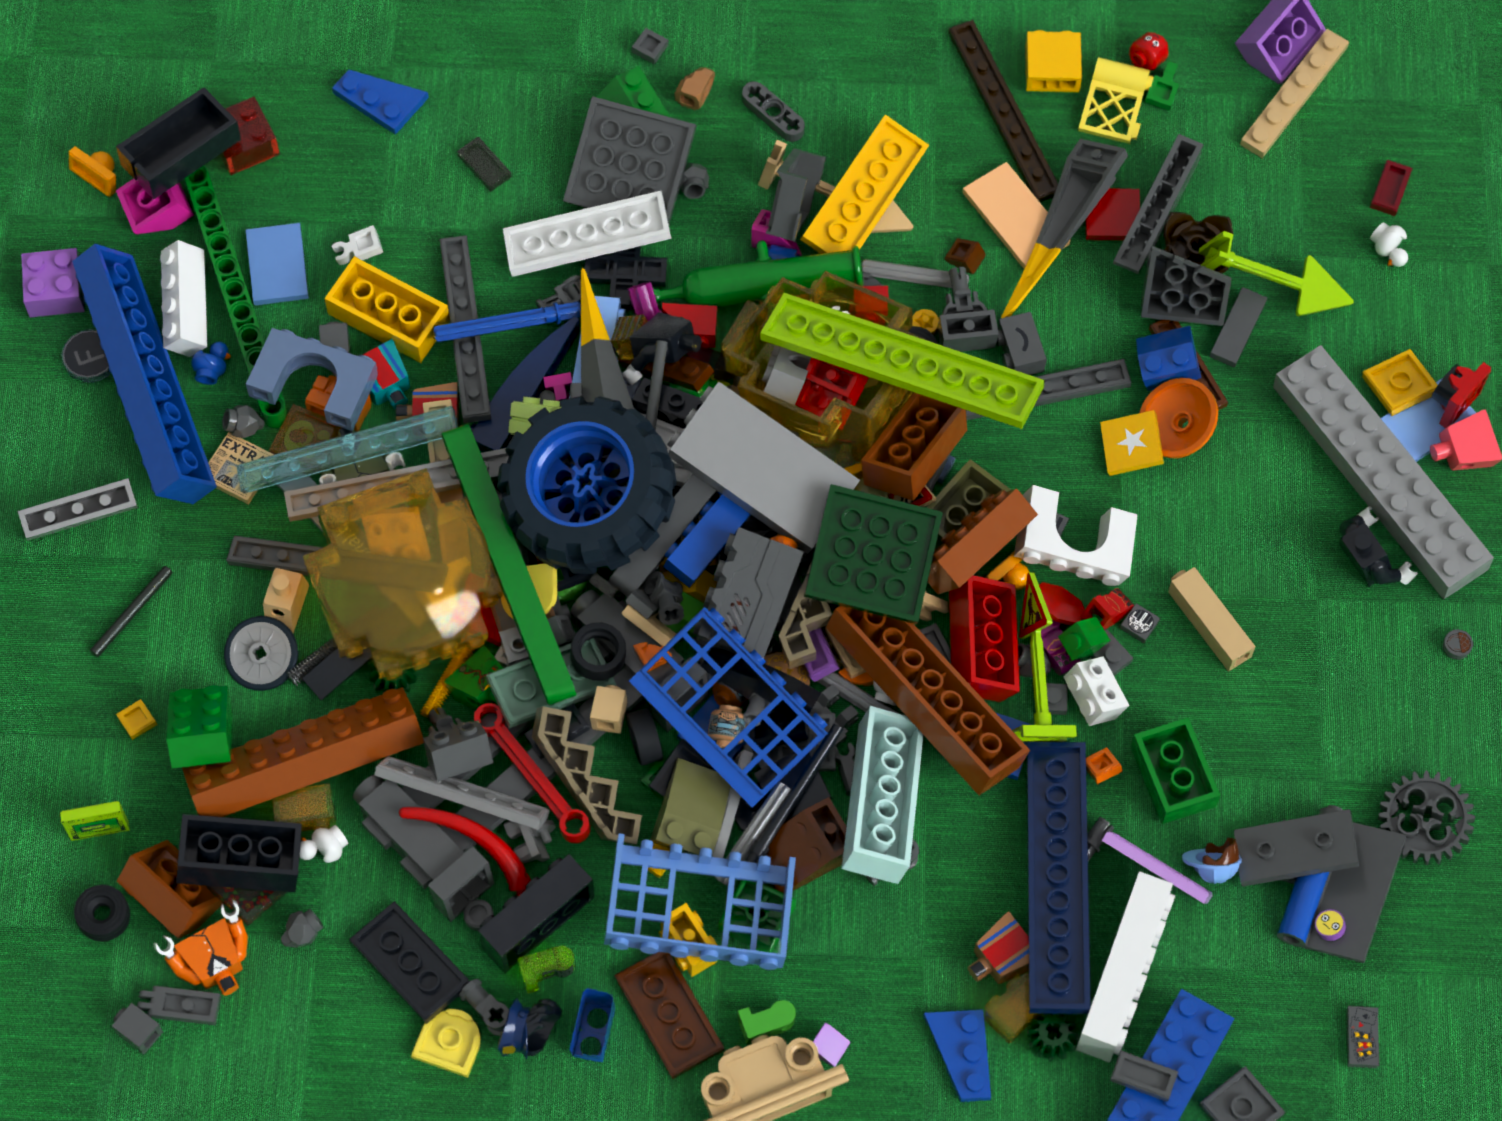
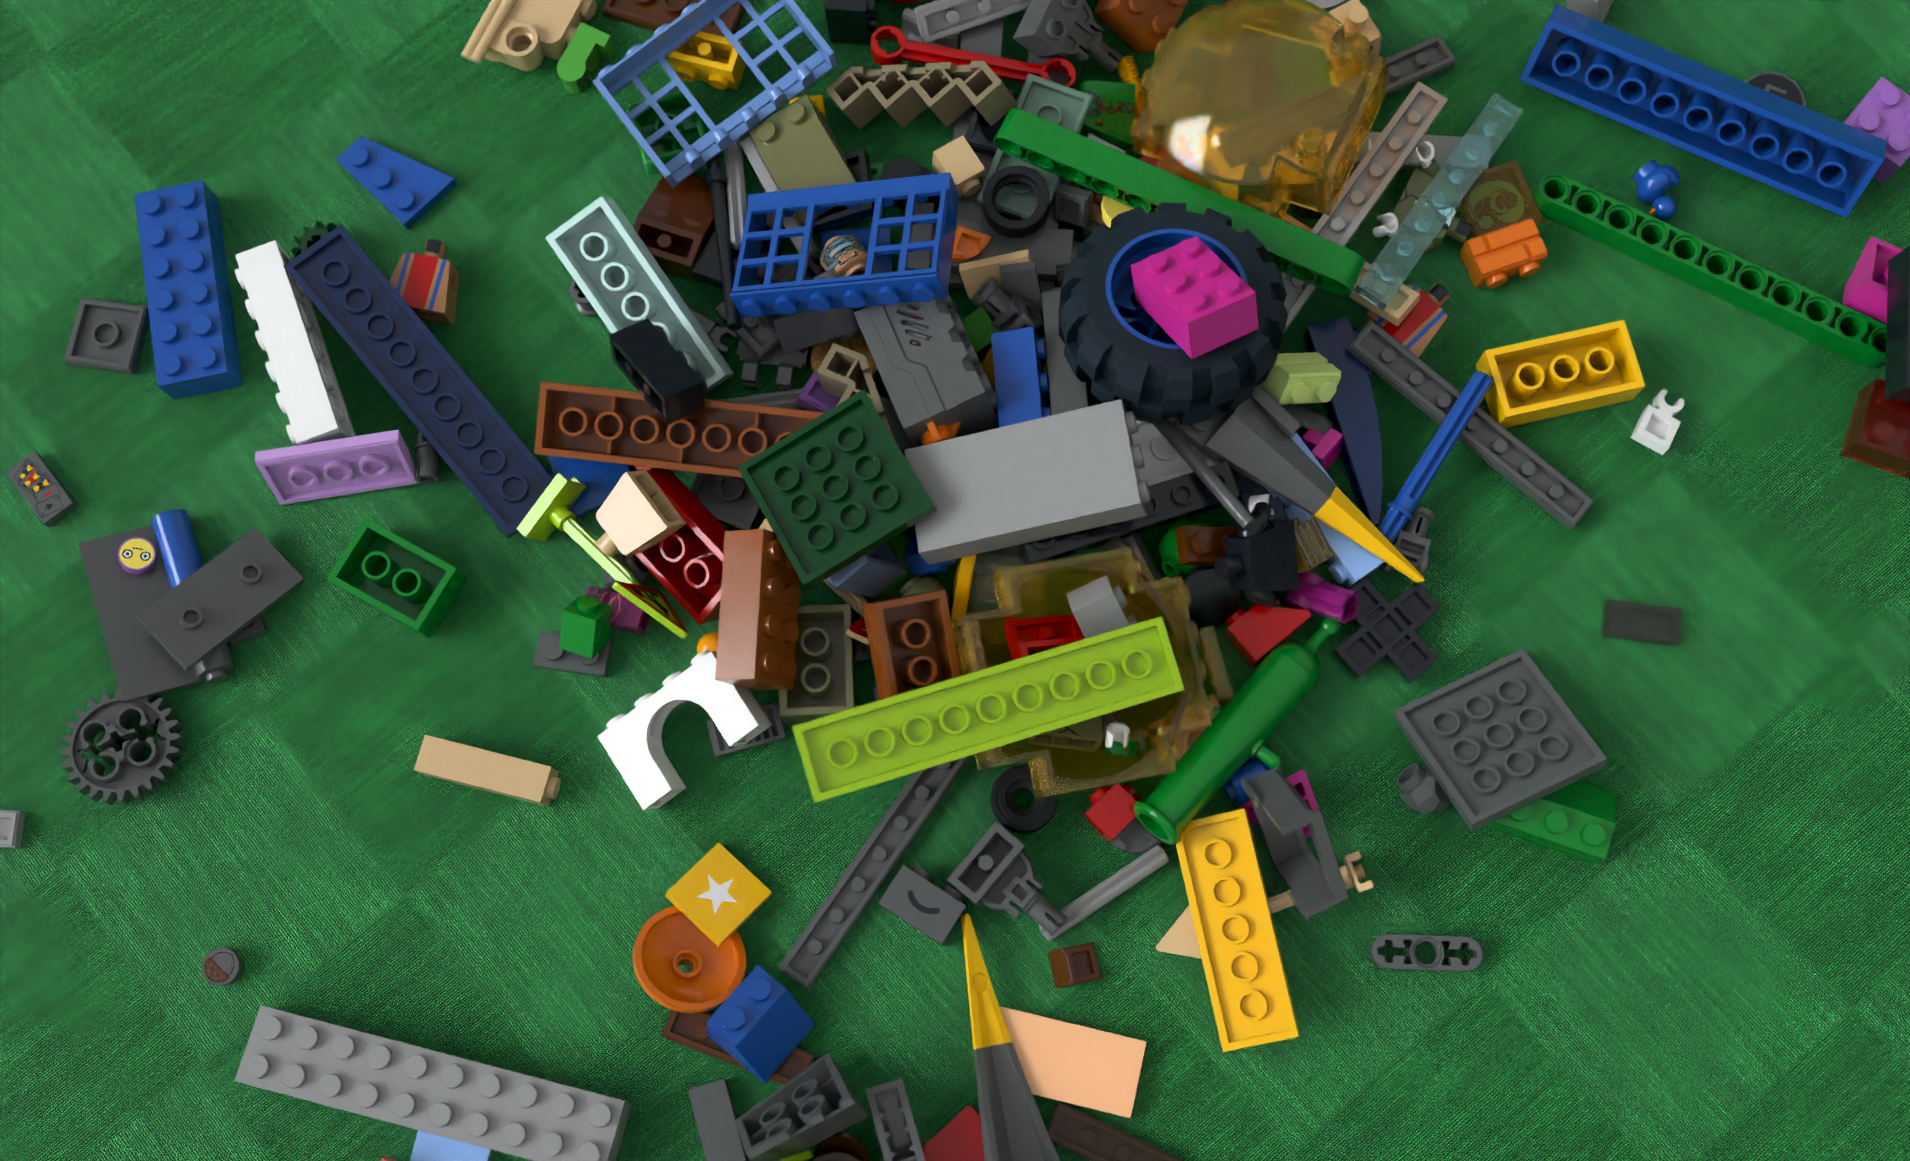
camera: 145 degrees right, 10 degrees up
white brick [160,240,207,357] -> none
tan tile [208,432,278,505] -> none
dark grey rock [222,405,265,438] -> none
medium blue tile [246,223,309,306] -> none
sand blue arch [246,328,378,431] -> none
dark grey brick [319,321,351,354] -> none
blue wing [332,70,429,135] -> none
torso [363,339,410,409] -> none
white plate [503,191,671,277] -> none
dark grey plate [632,28,668,64] -> none
medium nougat rock [675,67,715,110] -> none
slope [813,1022,851,1067] -> none
yellow tile [911,309,939,335] -> none
clear yellow brick [984,971,1039,1044] -> none
red piece [1039,582,1085,625] -> none
dark grey plate [1046,683,1067,715] -> none
white brick [1064,656,1129,726] -> none
red leg [1080,588,1134,630] -> none
orange tile [1086,747,1123,784] -> none
dark grey tile [1110,1051,1178,1102] -> none
dark grey tile [1120,603,1160,643] -> none
light blue piece [1182,838,1242,884] -> none
black torso [1339,506,1418,587] -> none
none -> torso [596,469,686,557]
none -> black brick [609,318,707,425]
none -> dark pink brick [1131,236,1259,359]

